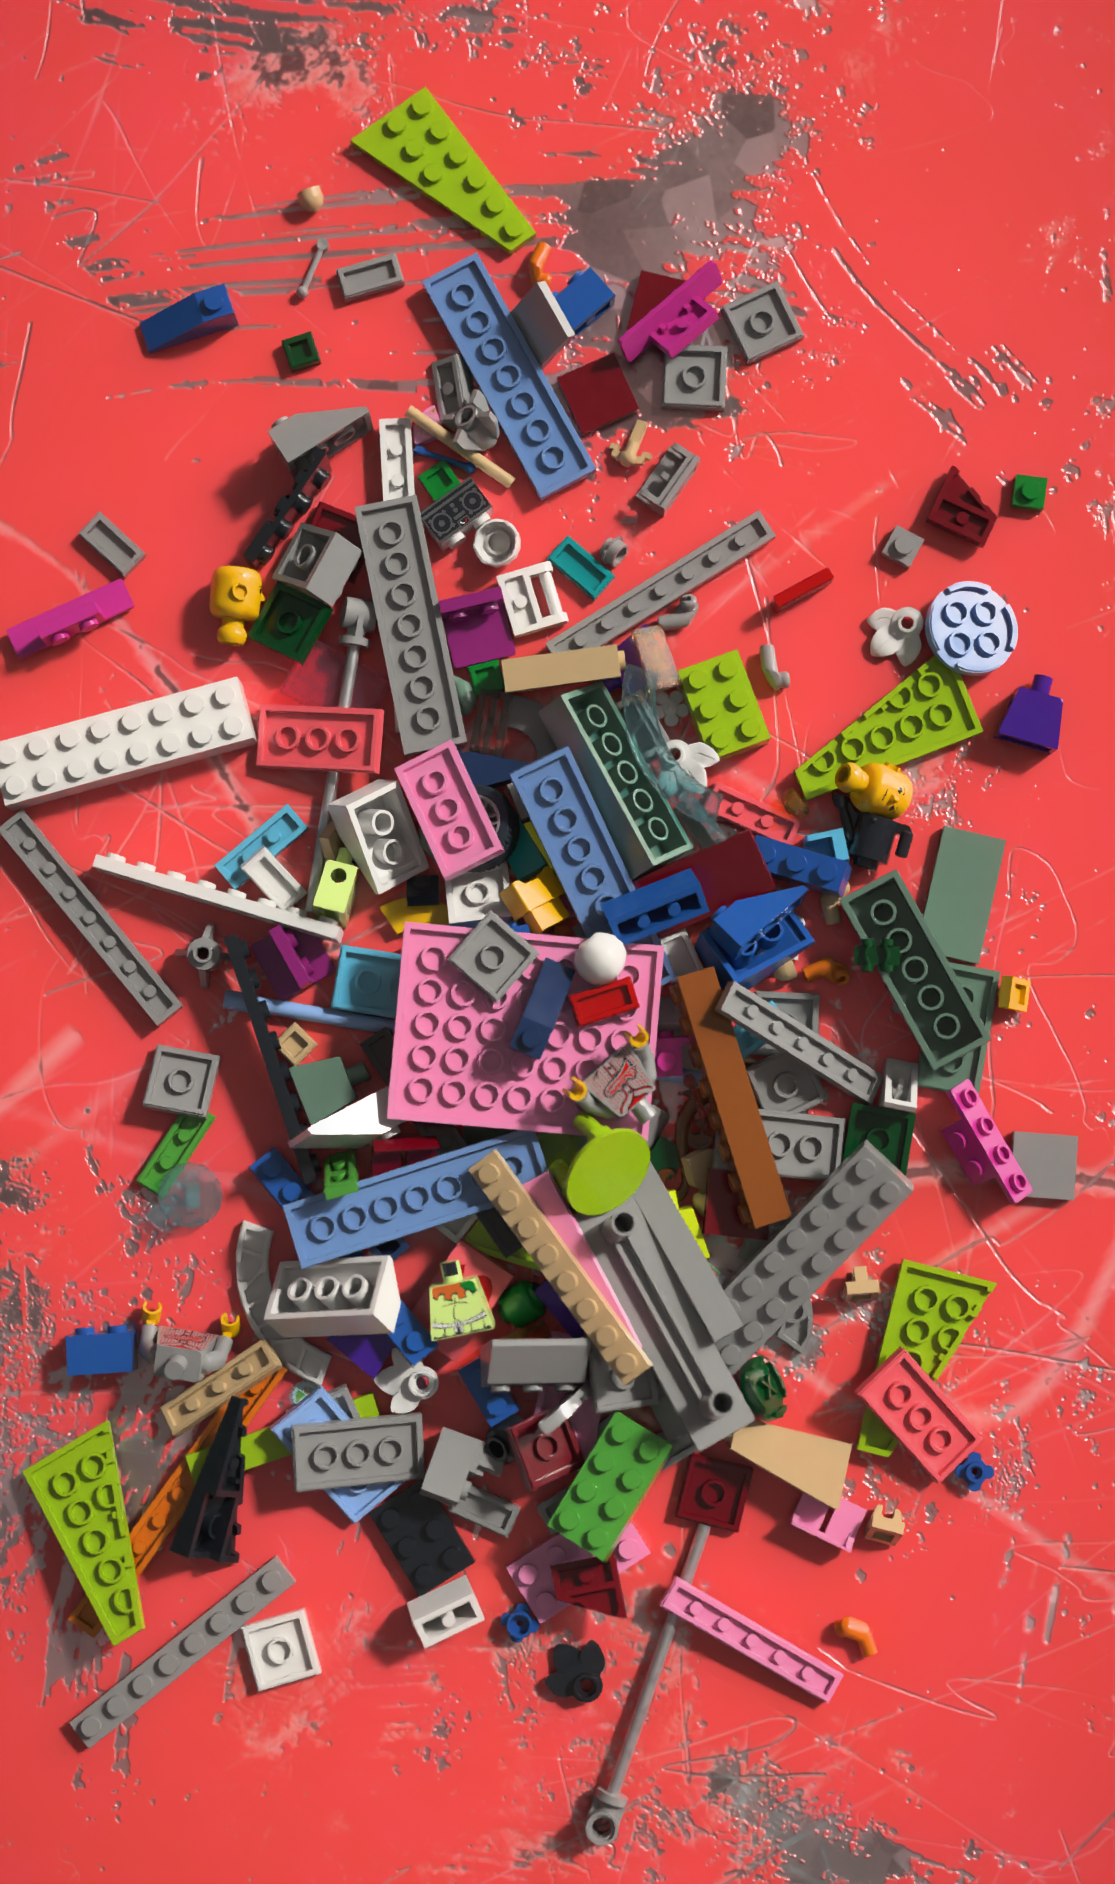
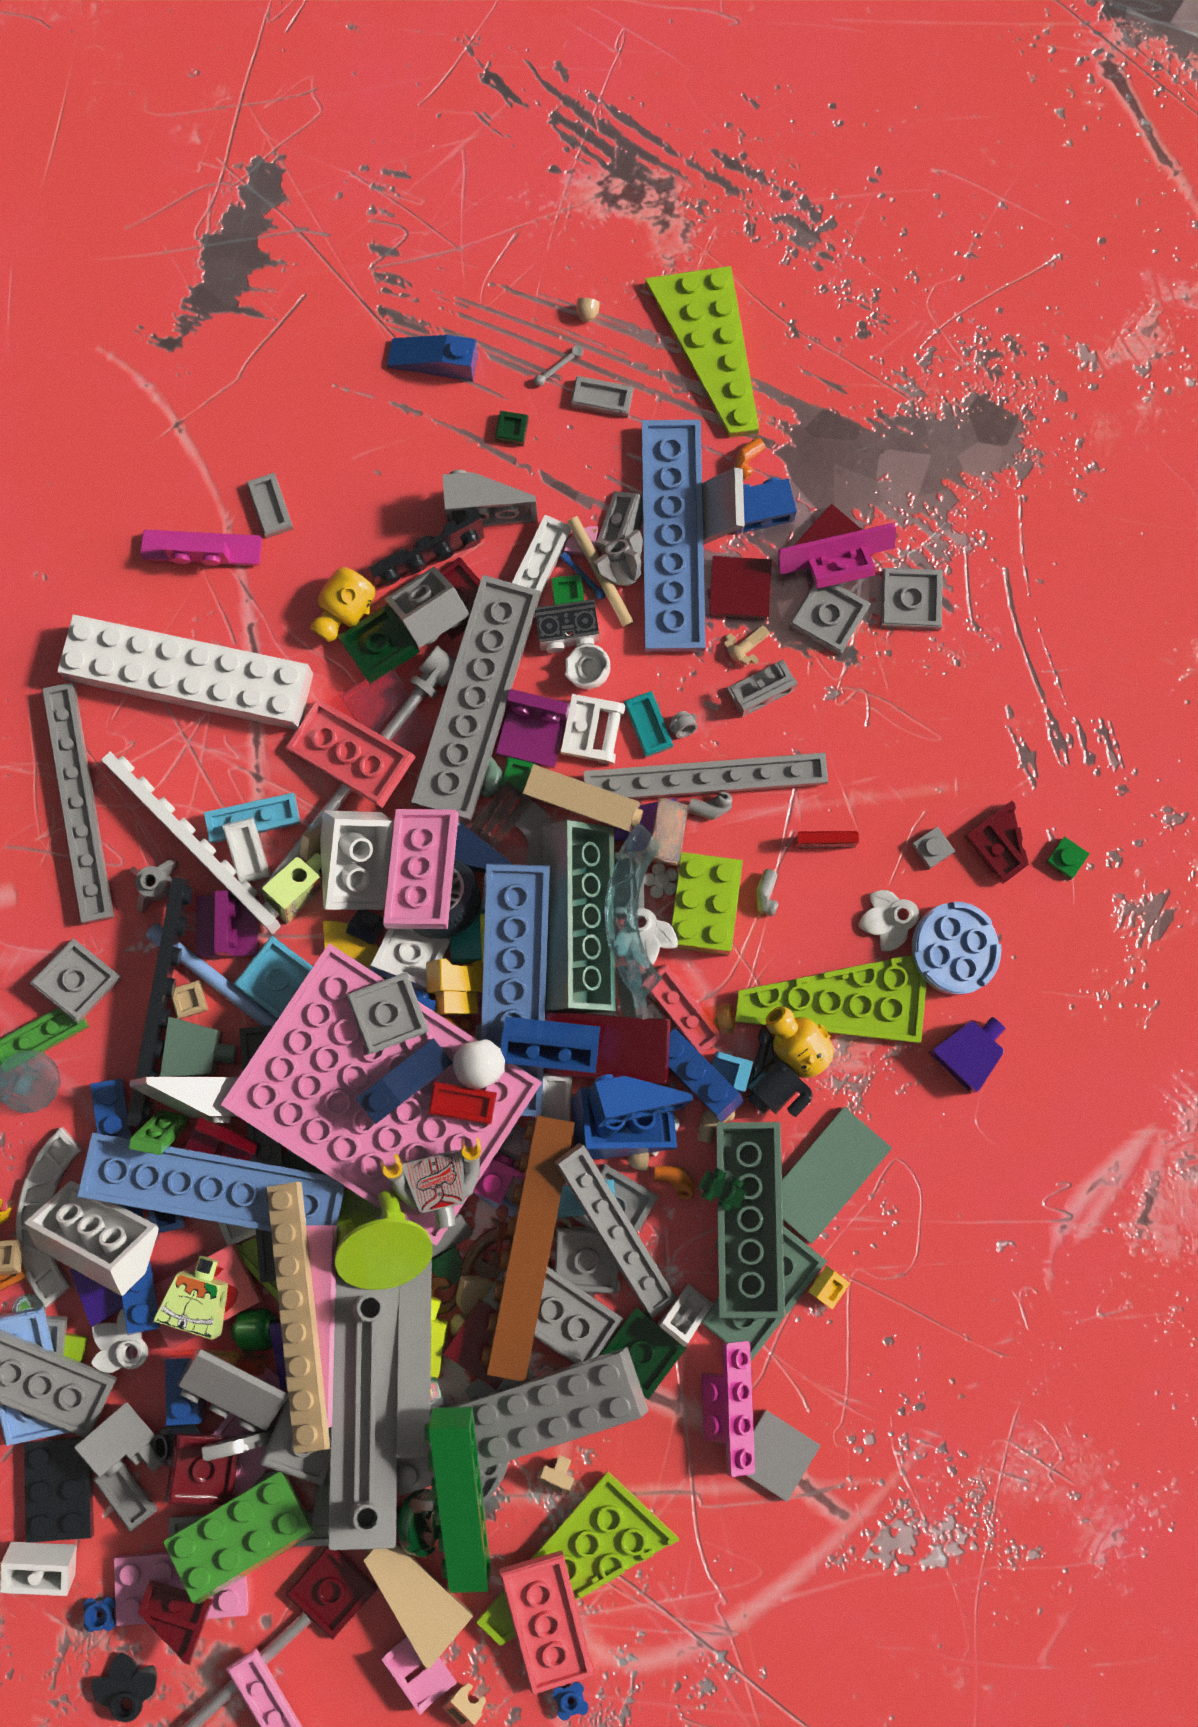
camera: 30 degrees right, 5 degrees down
none -> green brick [424,1407,491,1593]

